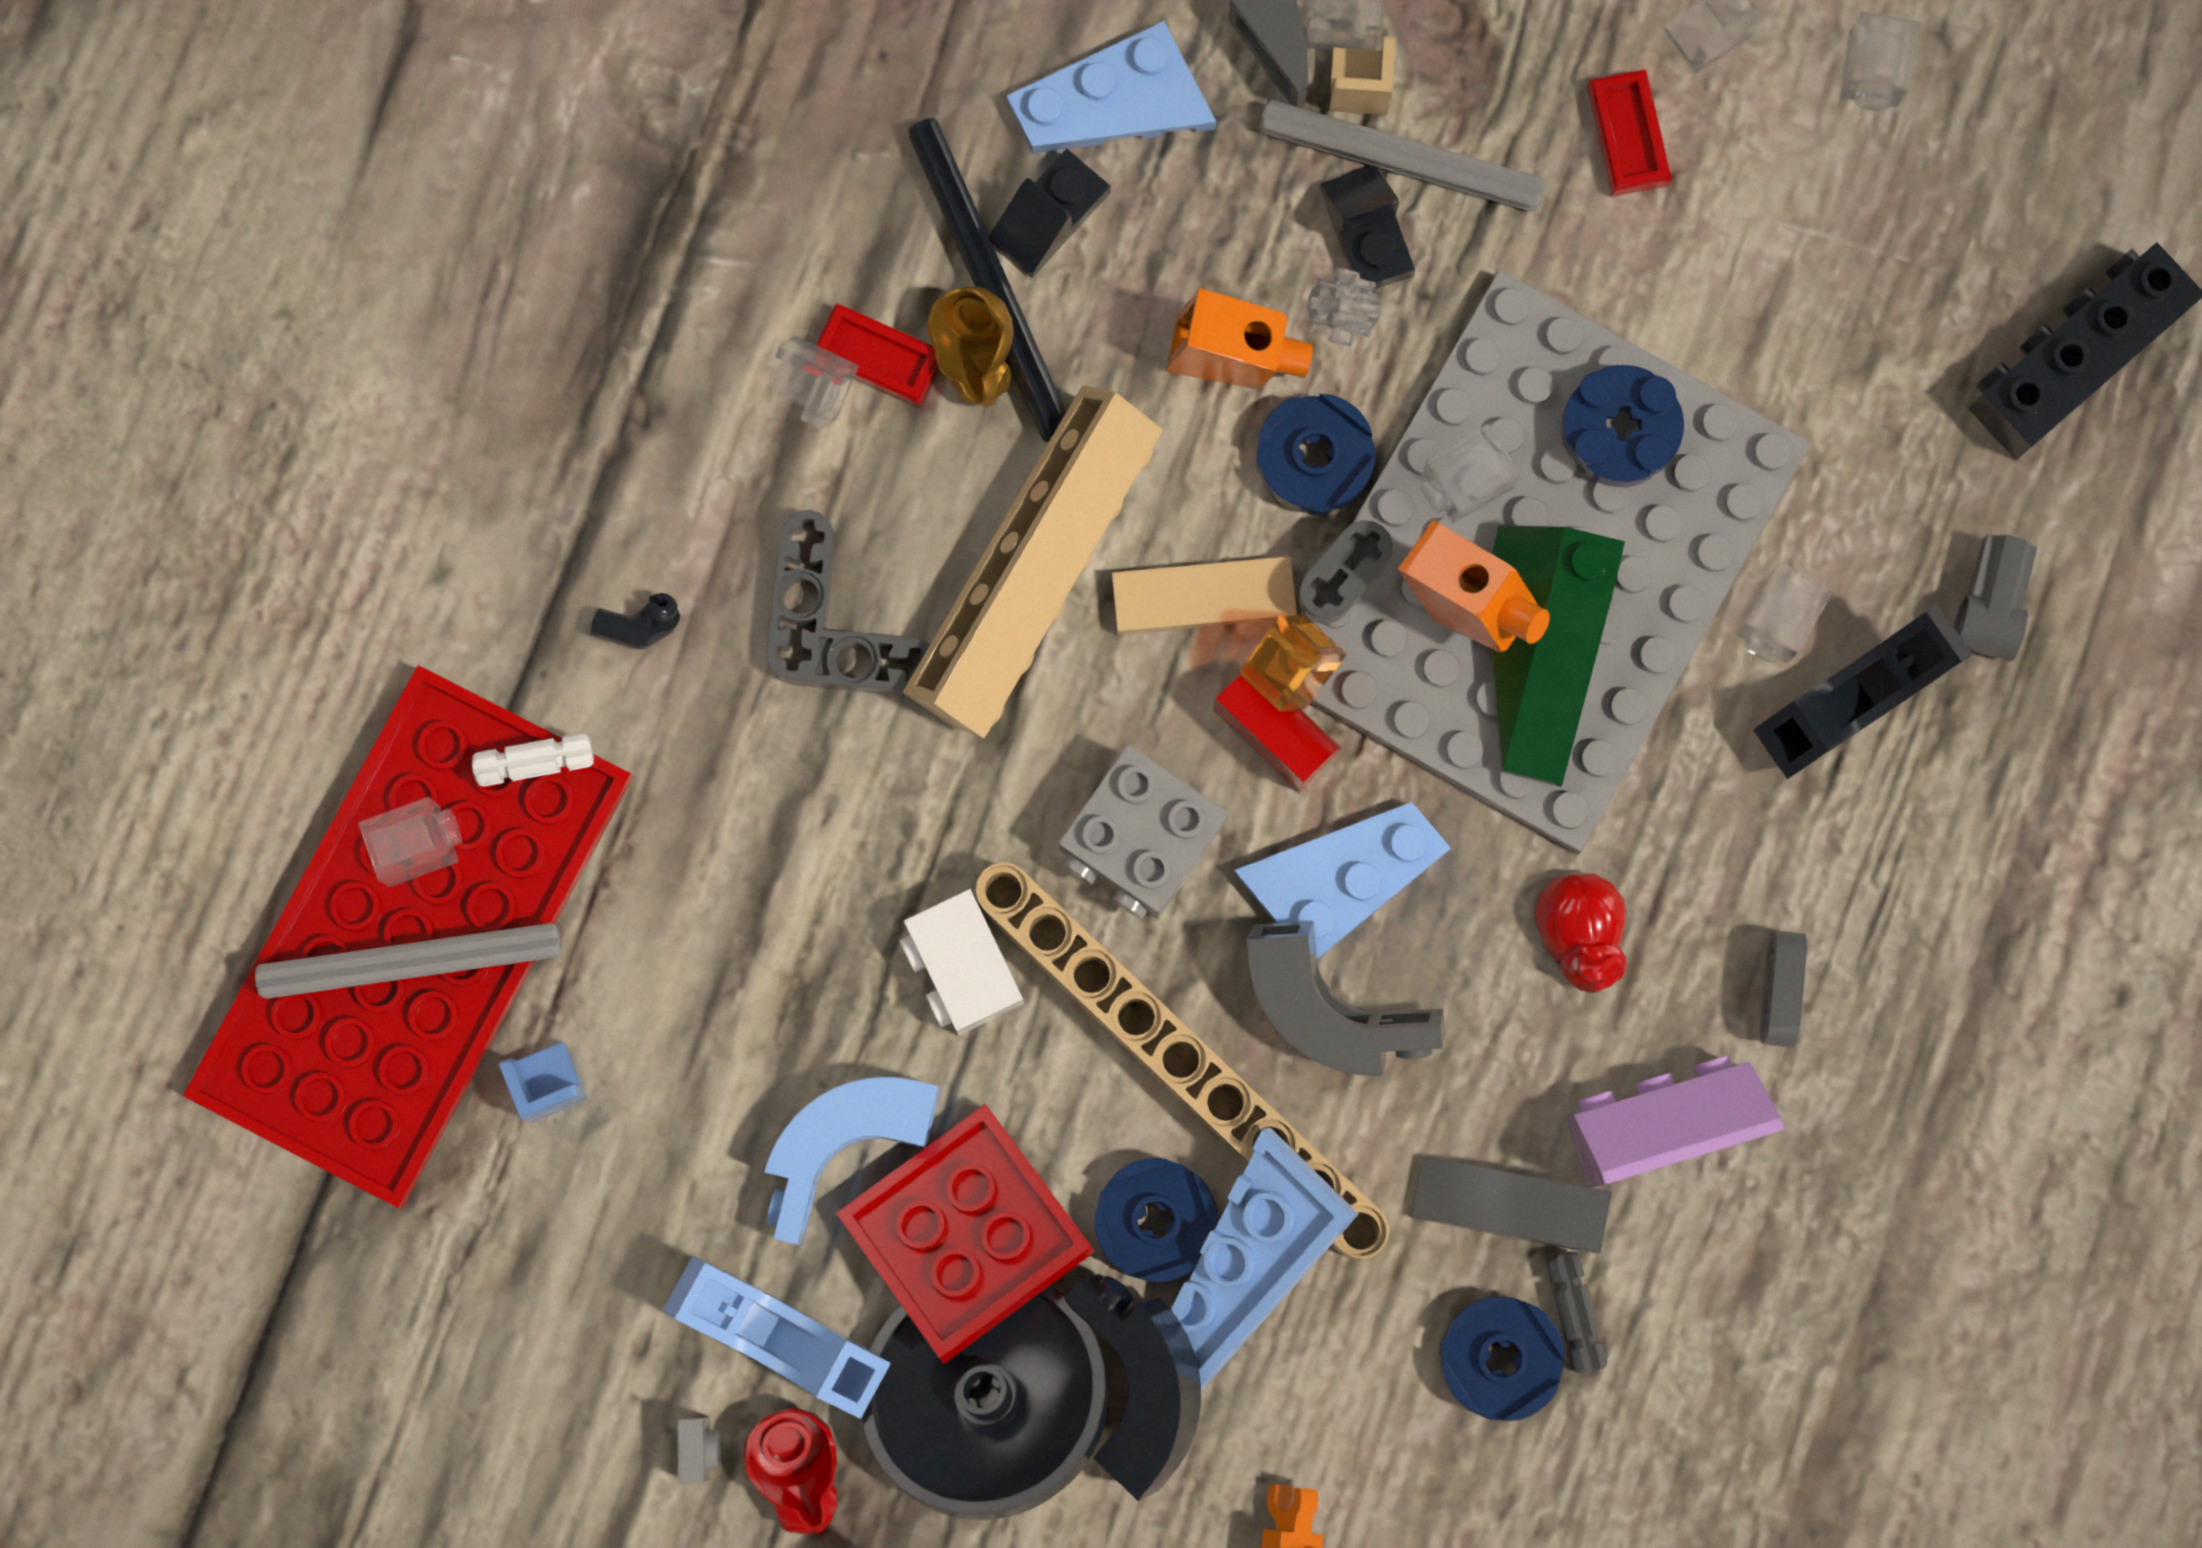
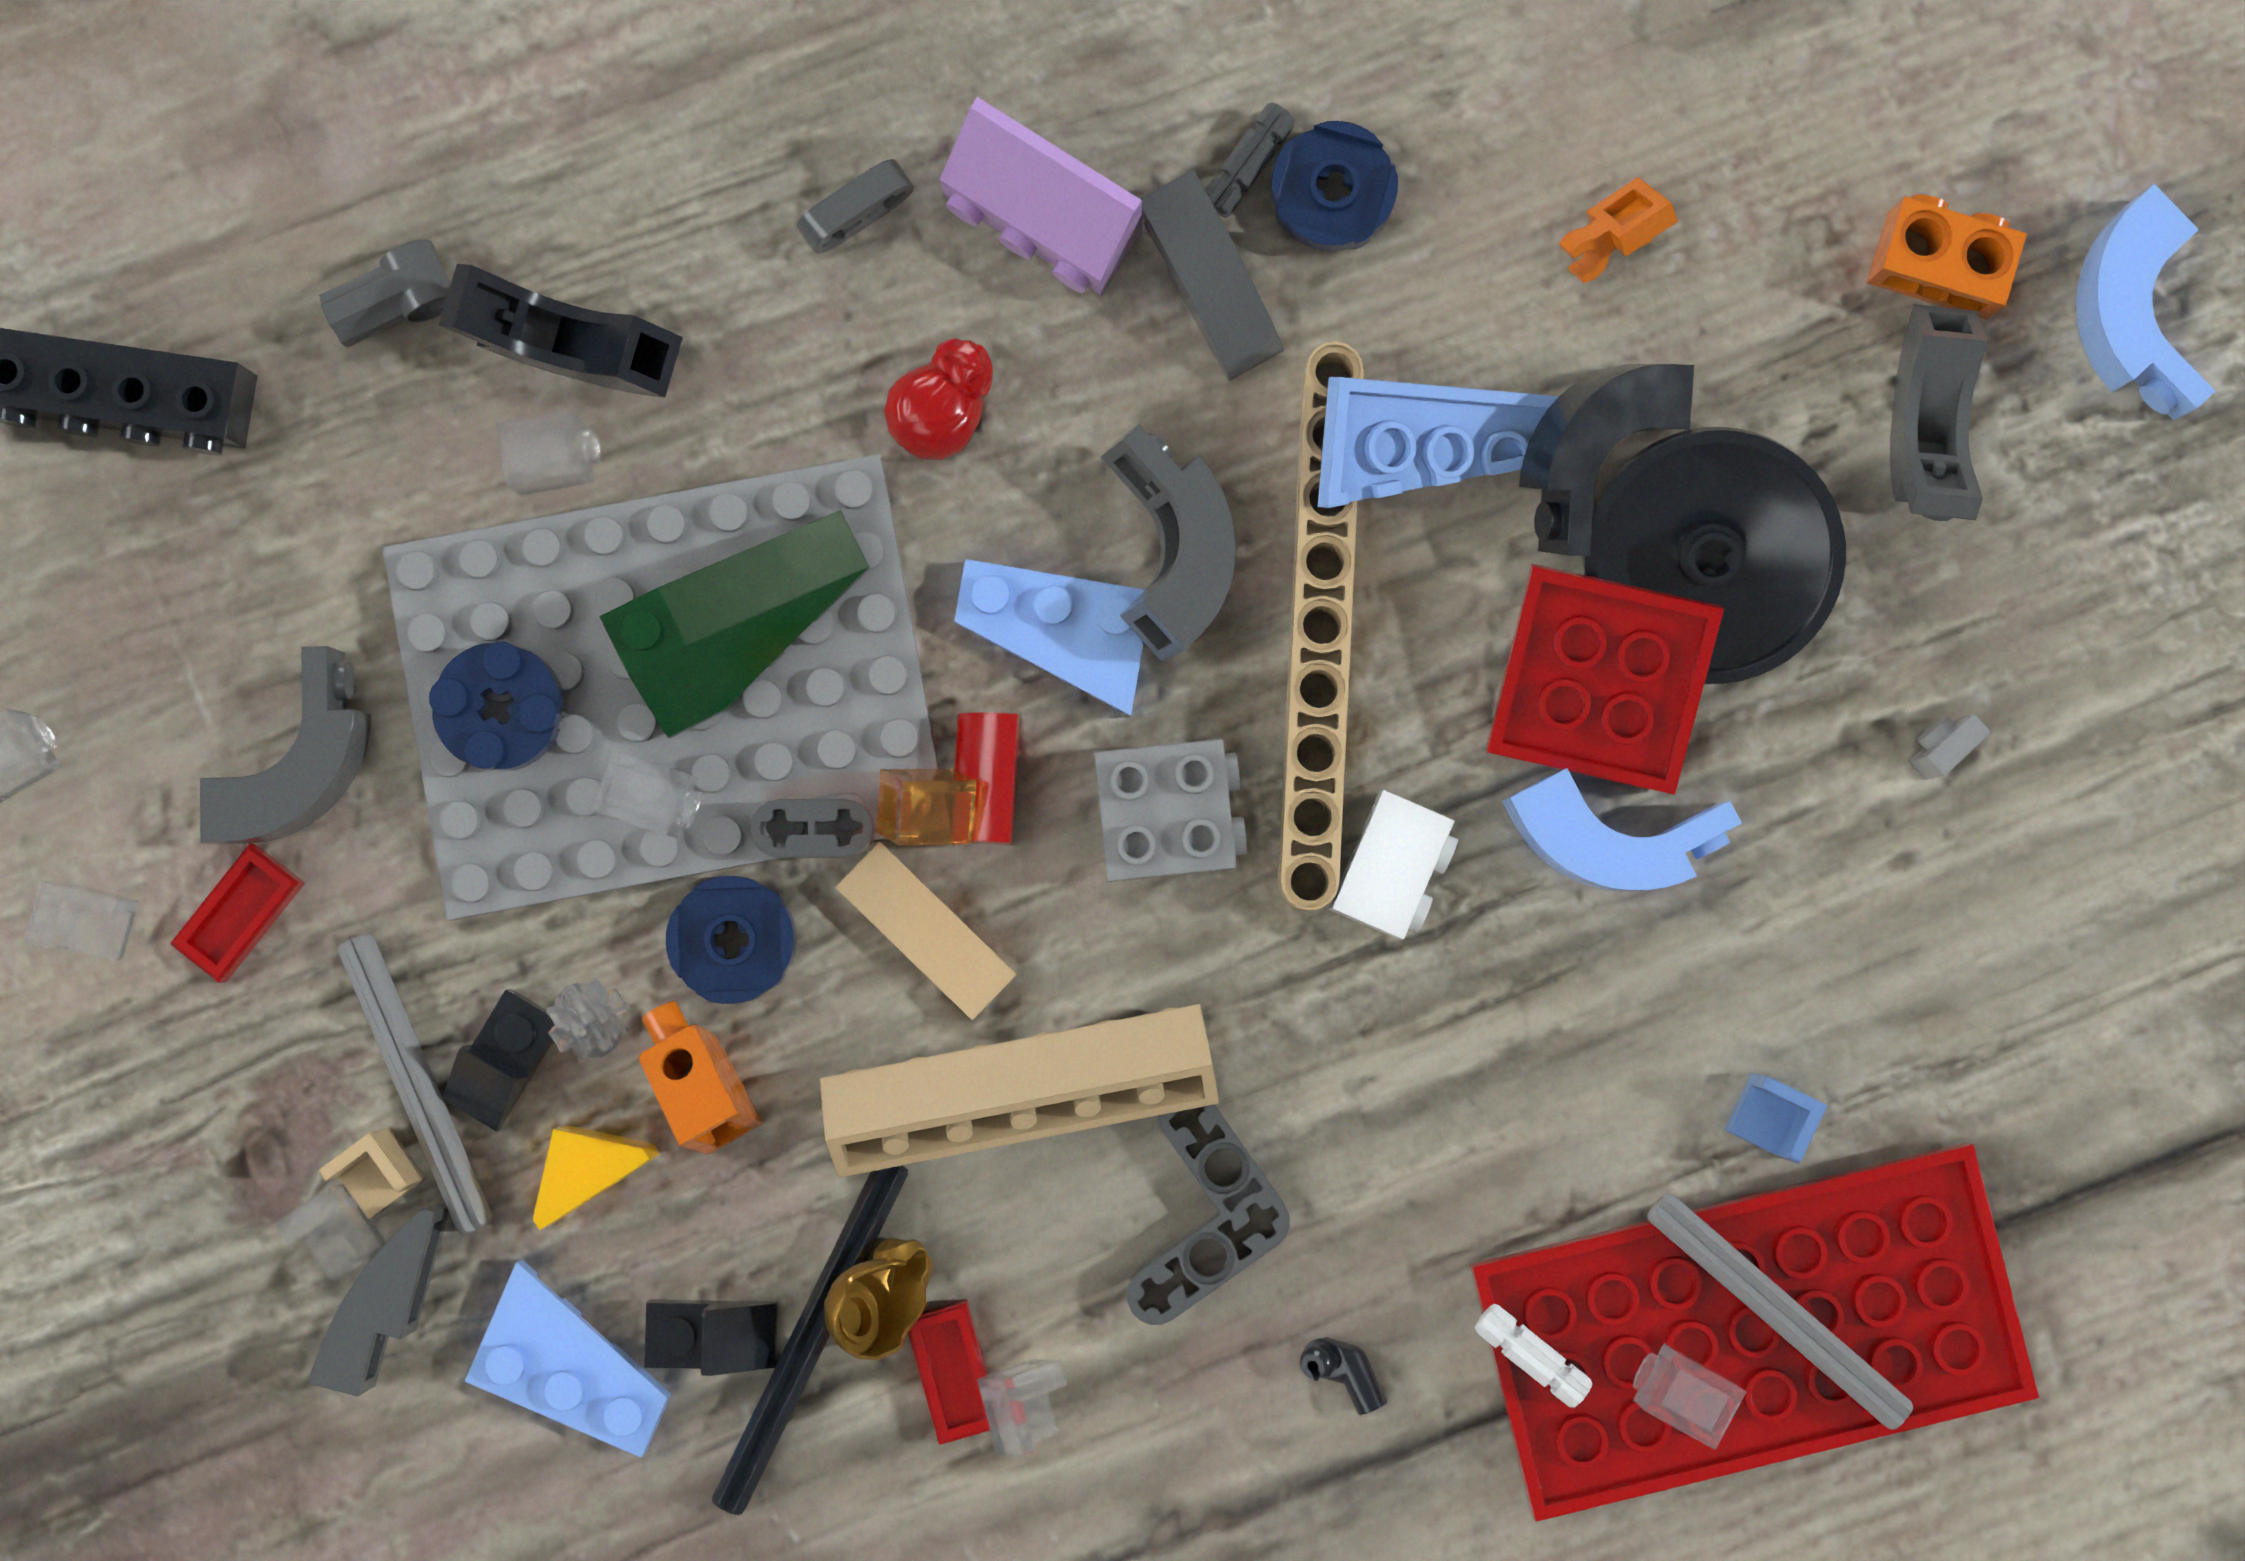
camera: 125 degrees left, 5 degrees up
light blue arch [662,1256,891,1419] -> none
red hair [742,1408,837,1535] -> none
dark blue plate [1094,1158,1218,1282] -> none
orange torso [1398,520,1550,652] -> none
none -> dark grey arch [200,646,371,845]
none -> yellow slope [533,1125,661,1230]

